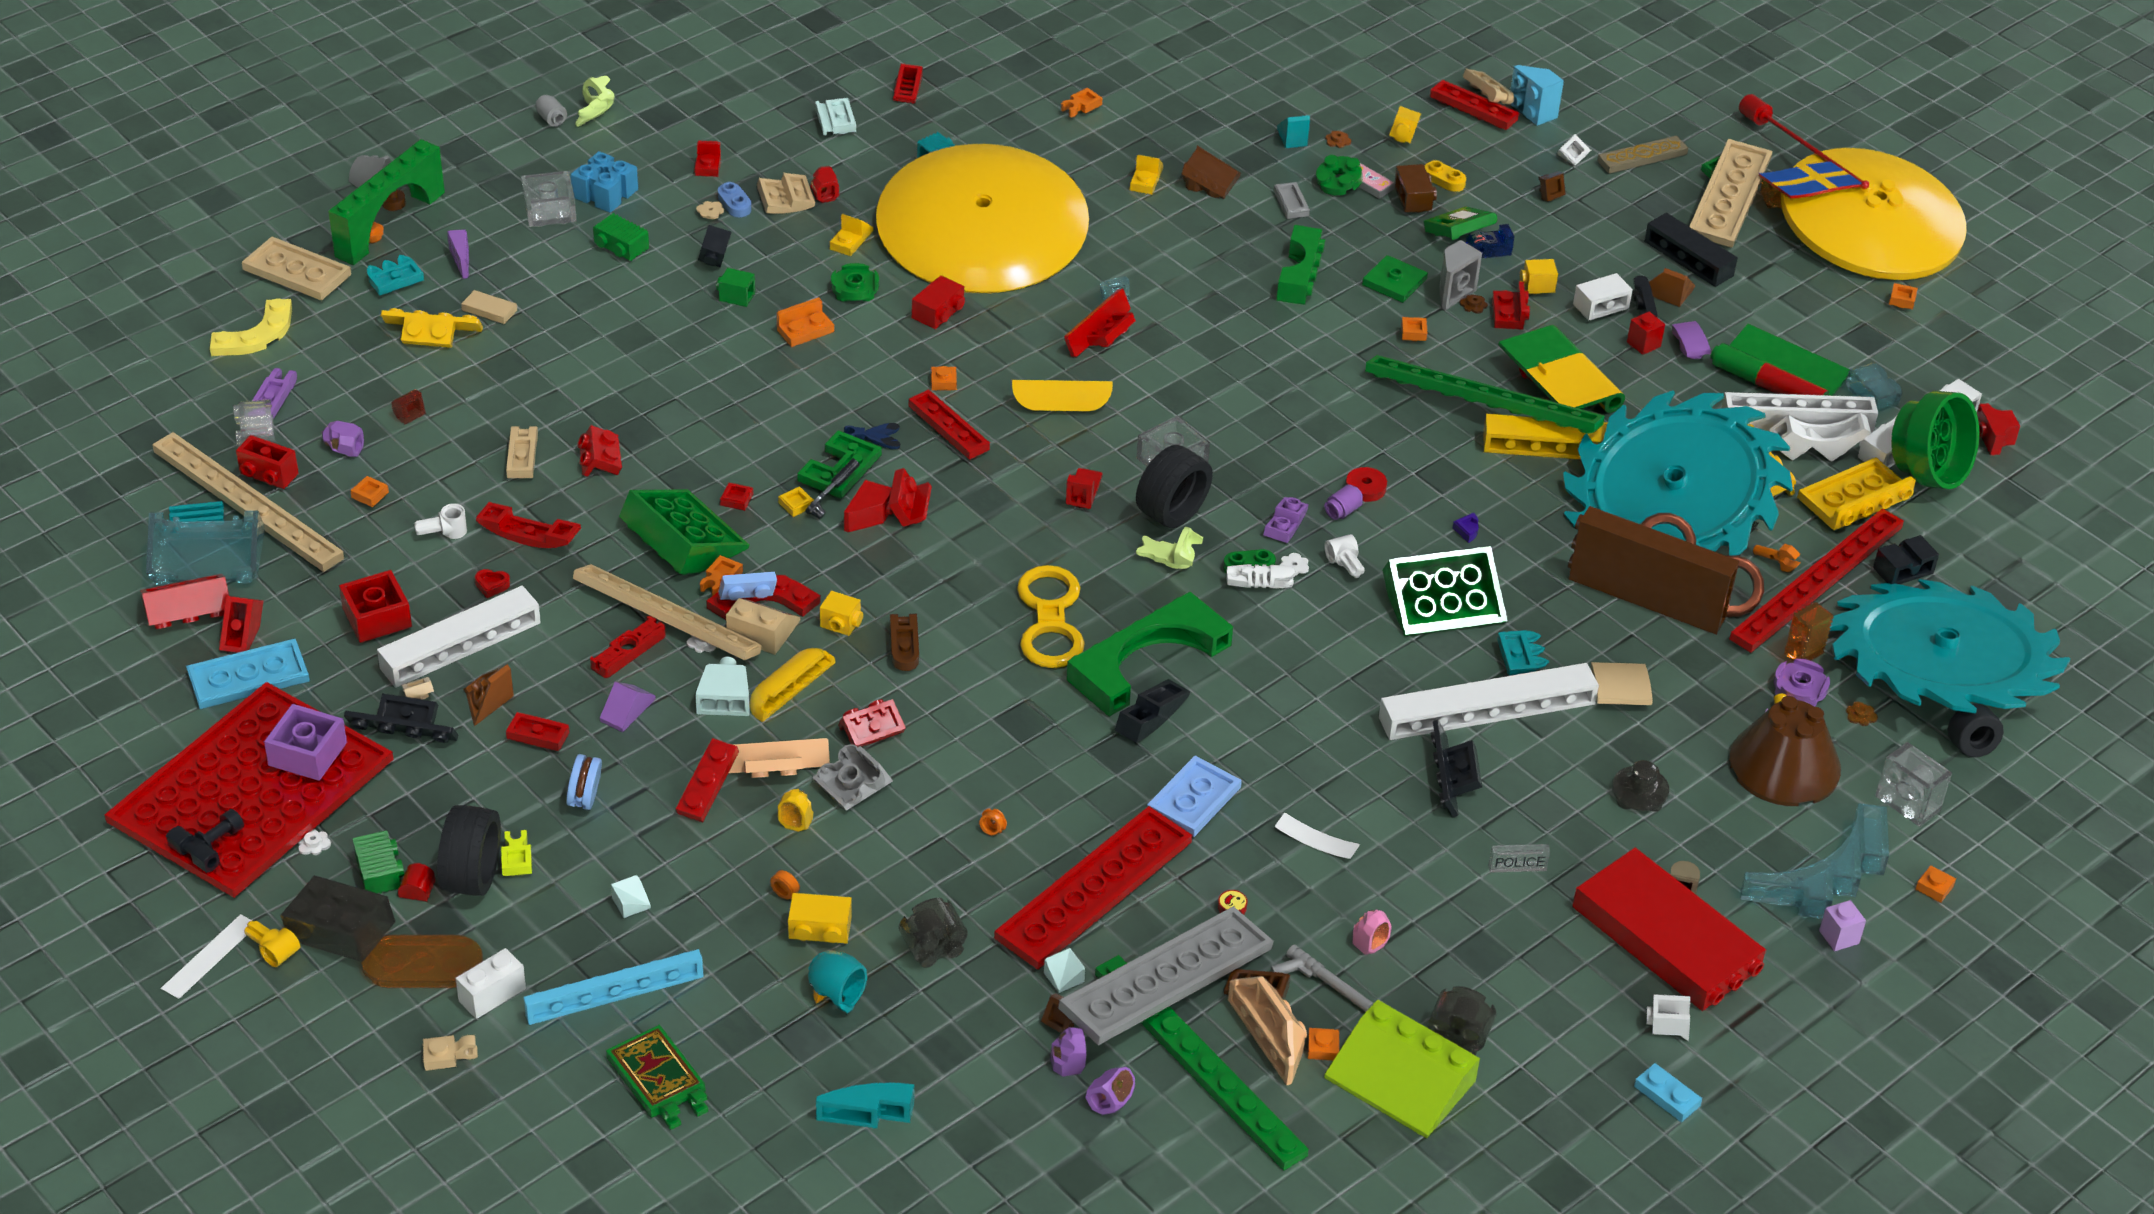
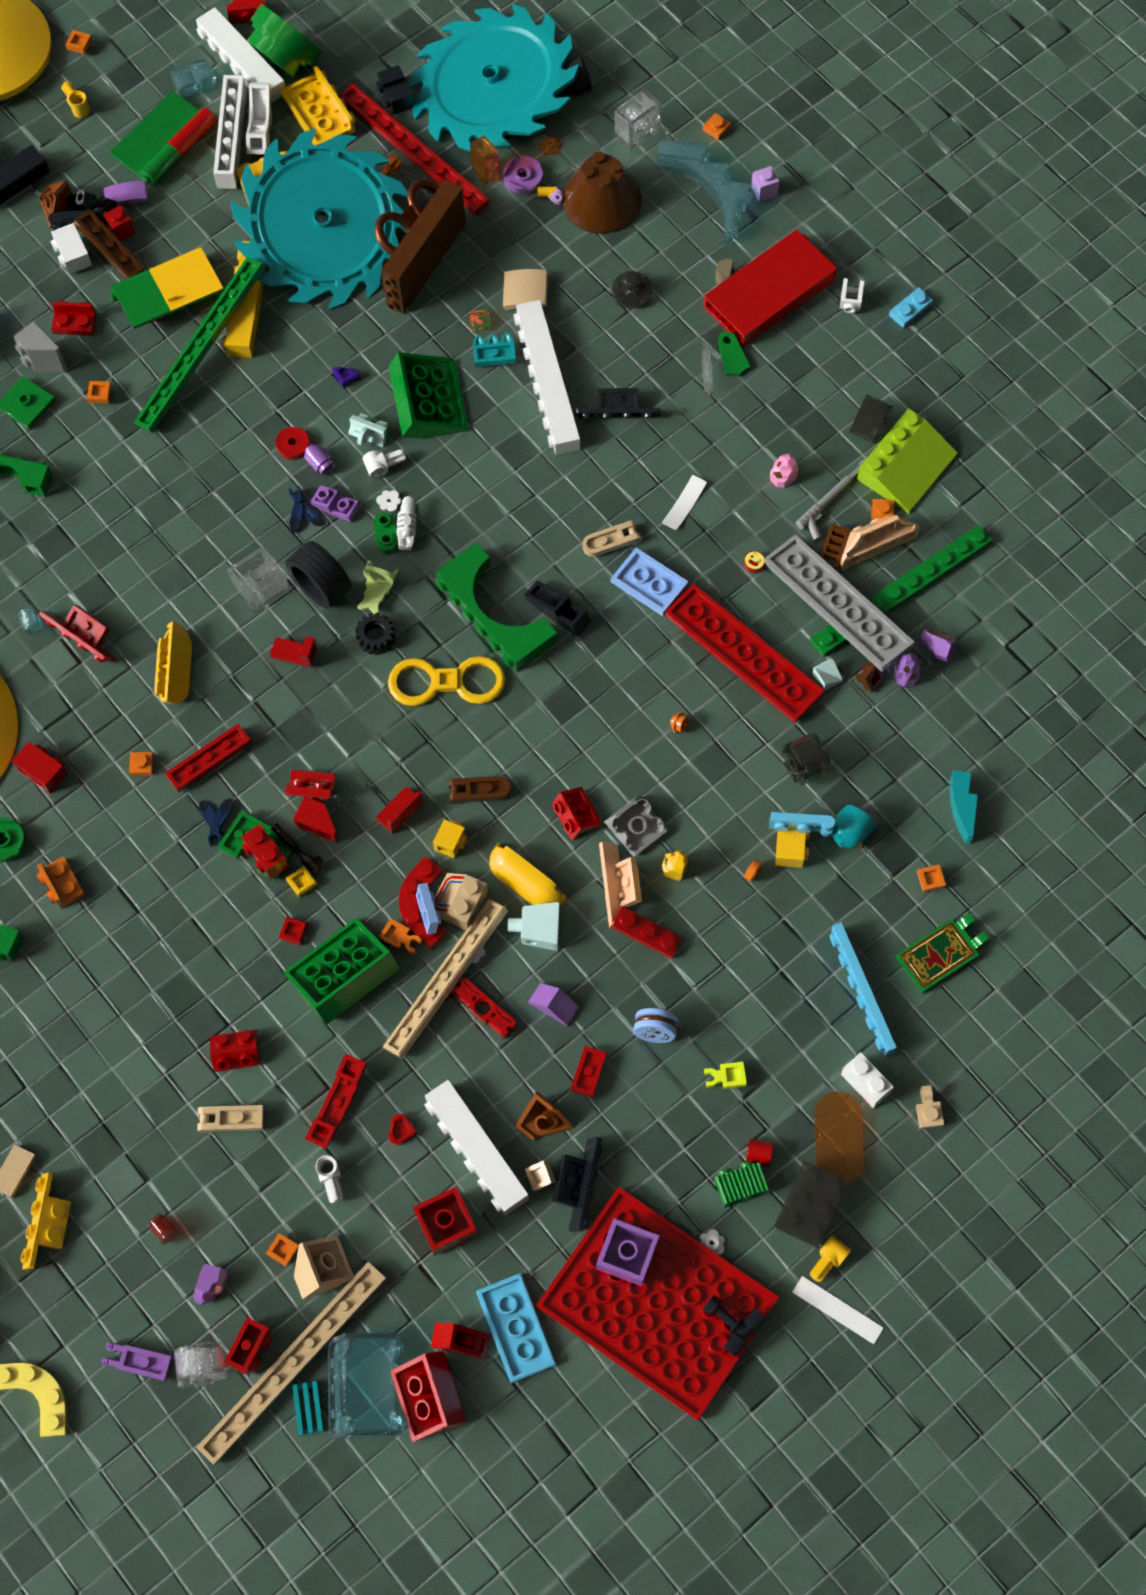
camera: 85 degrees left, 25 degrees up
black tyre [437,805,501,896] -> none
light aqua slope [611,875,651,918] -> none
reddish brown plant [1460,295,1488,314] -> none
yellow brick [1520,259,1558,294] -> none
none -> yellow axle [61,81,90,118]
none -> black bar [67,190,117,212]
none -> reddish brown plate [74,209,144,279]
none -> red brick [241,824,289,880]
none -> dark blue piece [288,486,322,533]
none -> tan slope [294,1235,354,1299]
none -> light aqua hips [349,413,388,447]
none -> black tyre [355,613,395,655]
none -> red panel [376,786,423,834]
none -> tile [469,309,493,333]
none -> tan plate [582,520,643,557]
none -> green piece [718,331,750,376]
none -> medium azure plate [769,812,835,836]
none -> orange plate [917,864,946,893]

